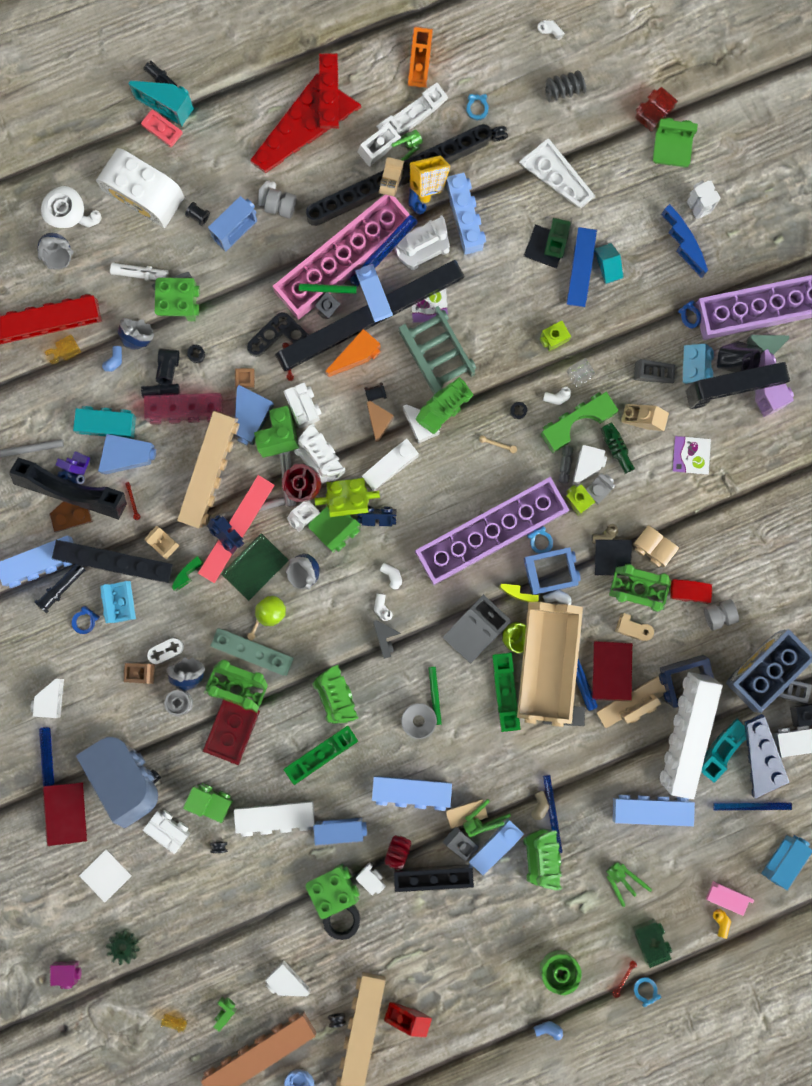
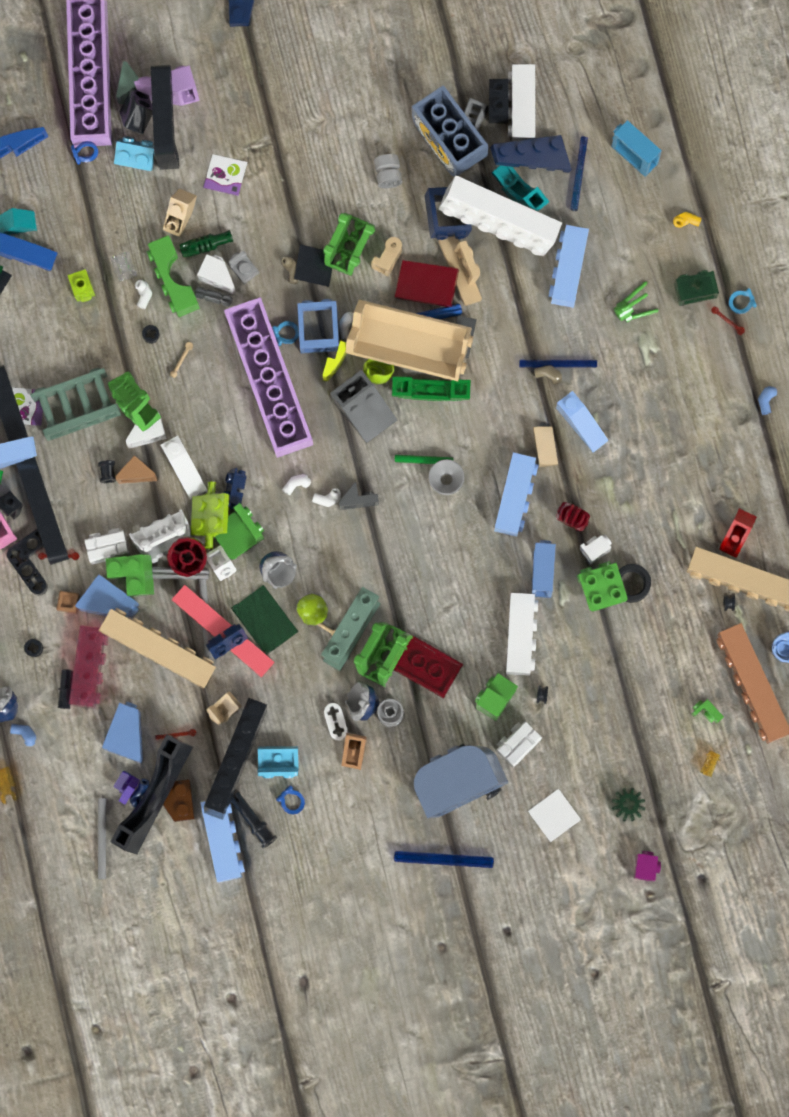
camera: 70 degrees left, 5 degrees down
white slope [31,679,64,718] -> none
dark red tile [43,782,87,846] -> none
teal brick [73,406,136,439] -> none
black piece [155,349,180,386] -> none
green slope [172,556,204,592] -> none
white slope [265,961,311,996] -> none
green slope [283,725,359,785] -> none
bright green piece [312,665,358,724] -> none
orange slope [325,329,381,377] -> none
black brick [394,864,474,892] -> none
dark grey slope [443,827,479,861] -> none
bright green plant [463,799,511,837] -> none
bright green piece [523,829,562,890] -> none
bright green brick [540,950,582,995] -> none
lime brick [564,484,595,516] -> none
tan brick [633,525,679,568] -> none
dark grey slope [634,359,675,384] -> none
red slope [670,579,712,604] -> none
bright pink panel [706,881,754,916] -> none

